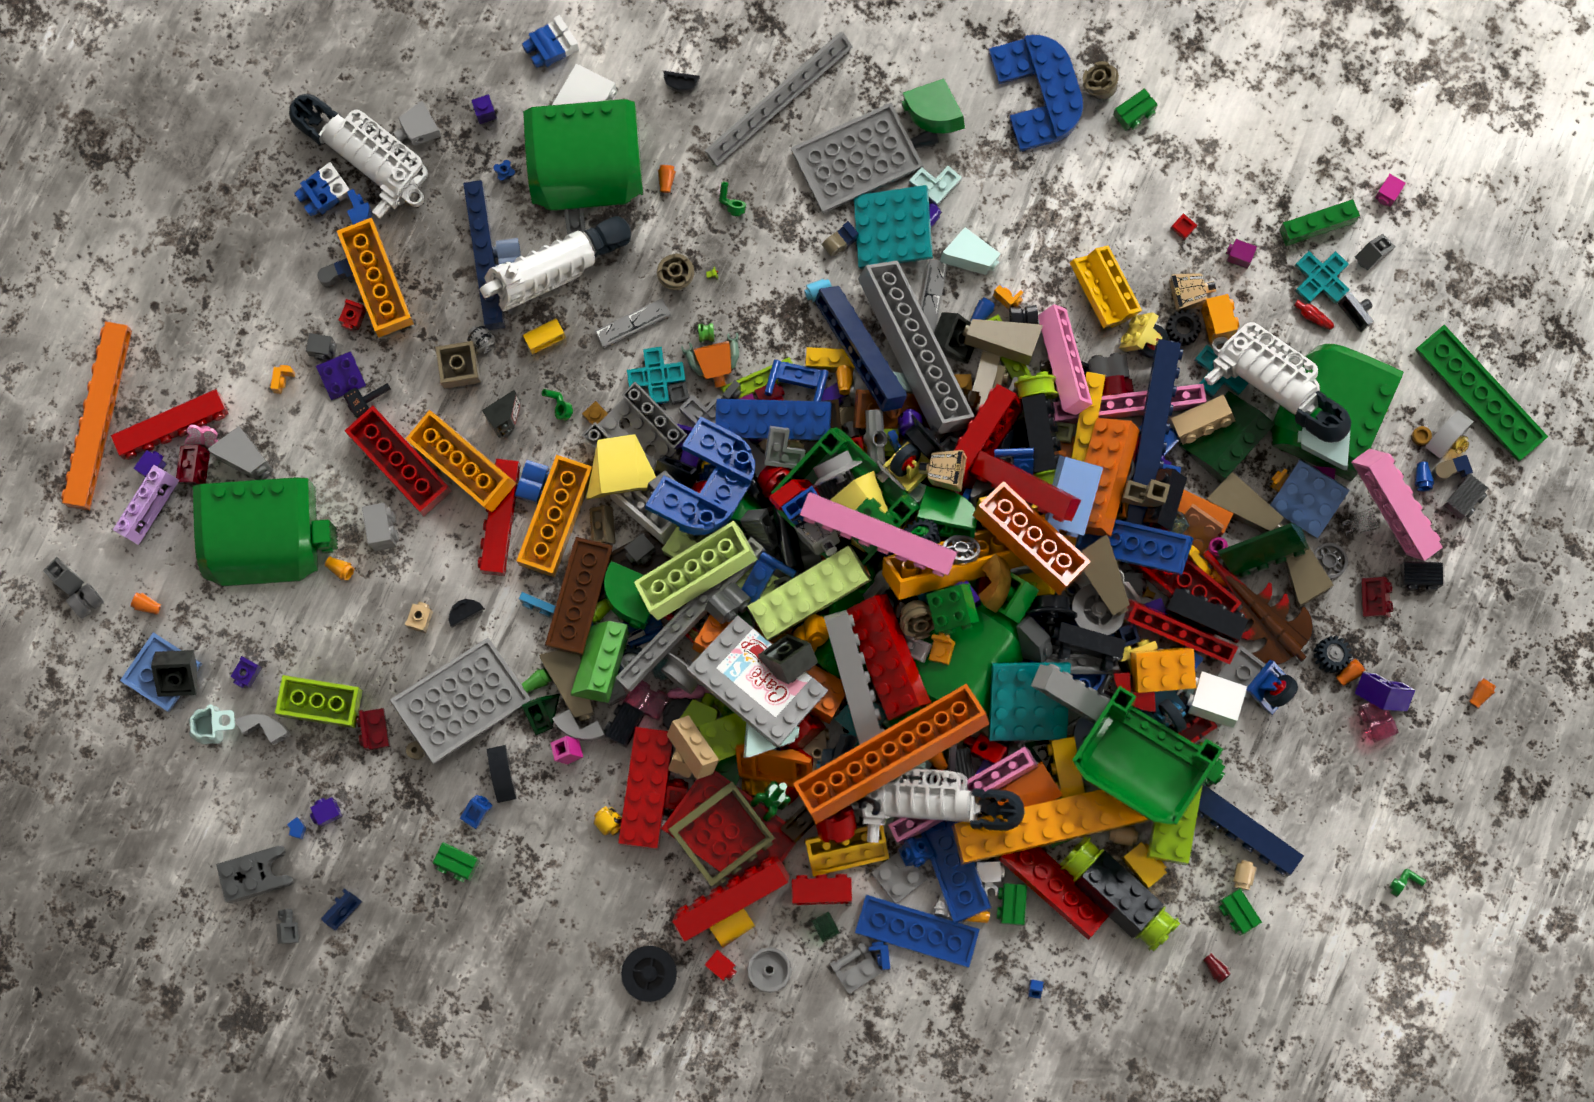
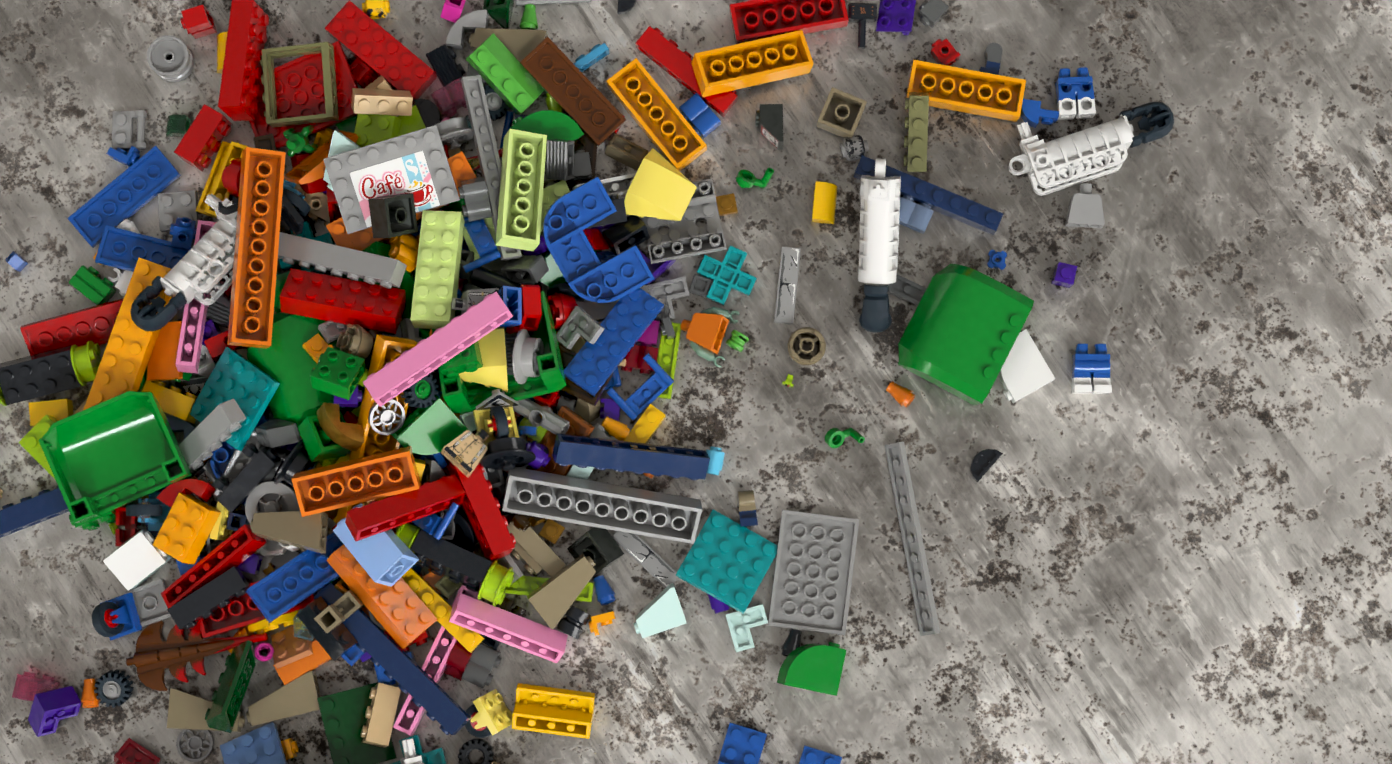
camera: 125 degrees right, 5 degrees up
none -> dark grey brick [544,139,574,181]
none -> olive brick [903,92,929,172]

